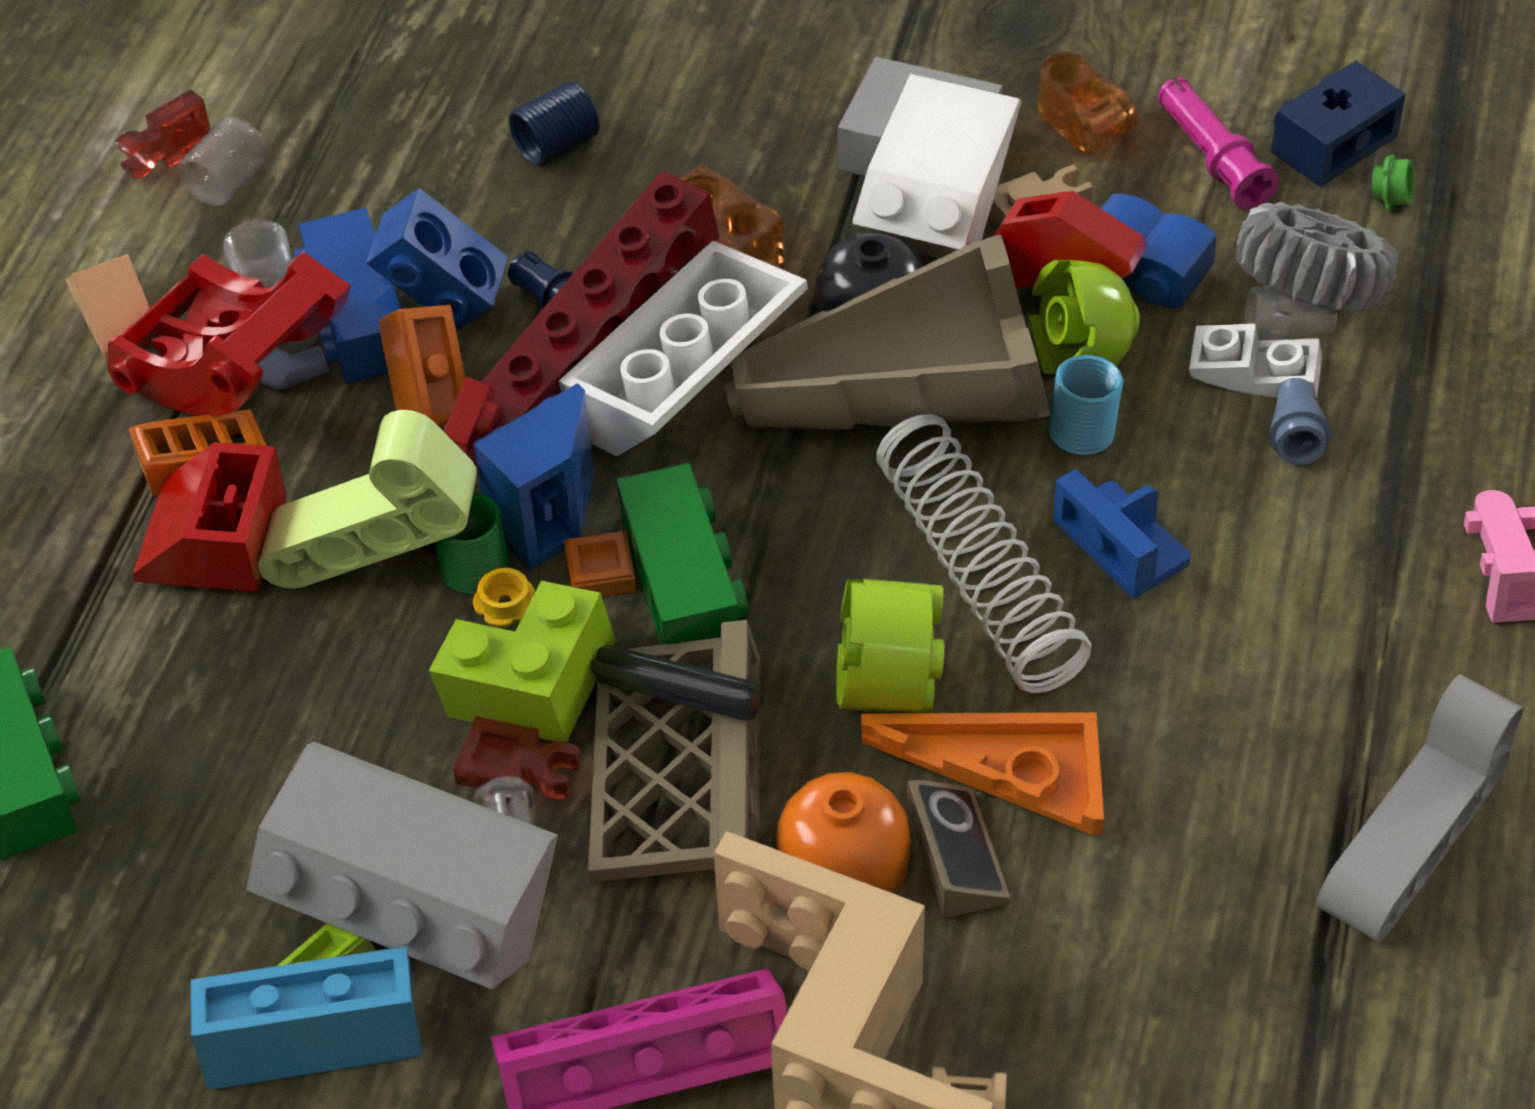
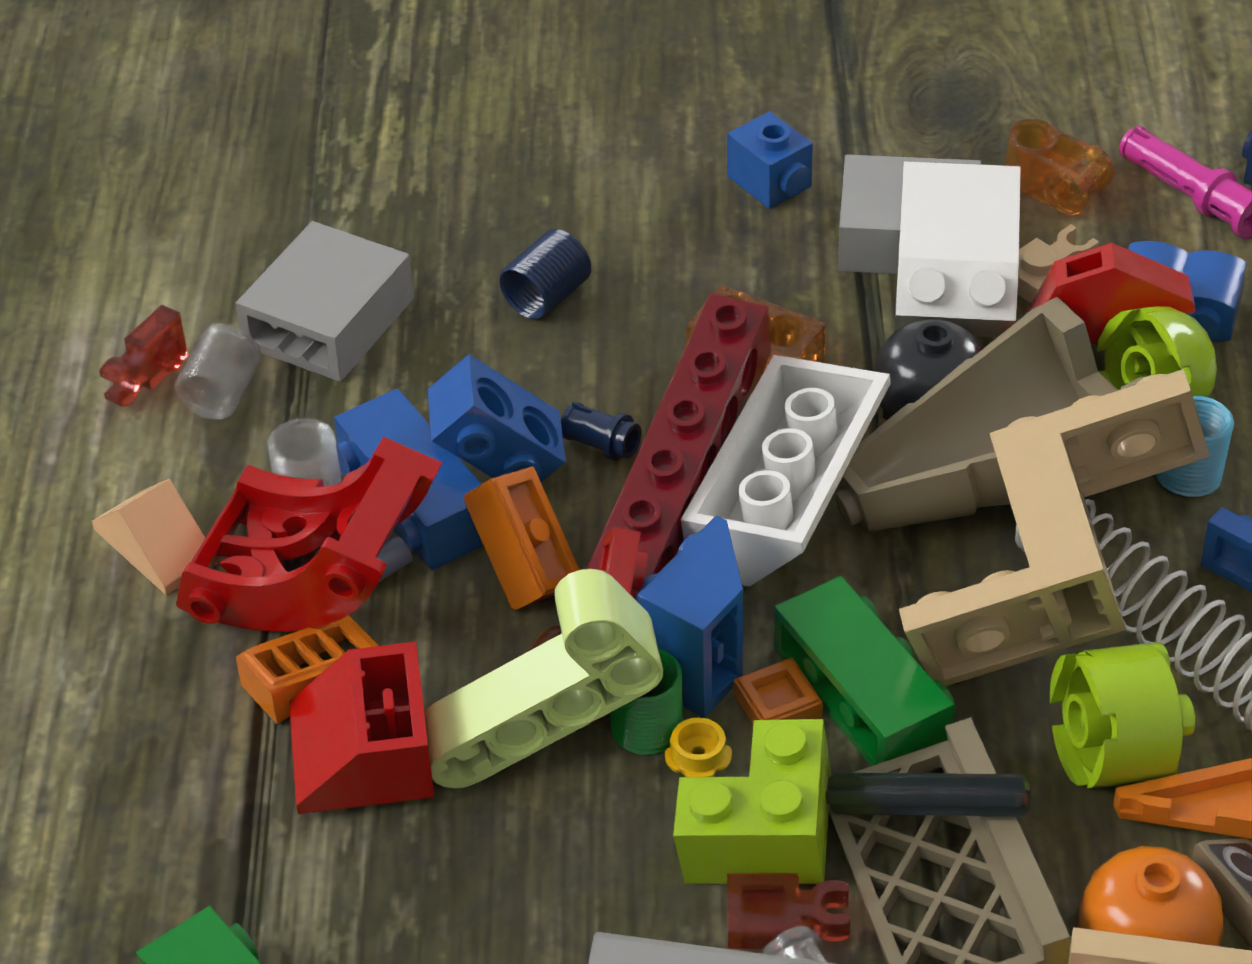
camera: 15 degrees left, 5 degrees down
none -> light grey brick [235,221,414,382]
none -> blue brick [727,111,813,209]
none -> tan bracket [899,369,1210,686]

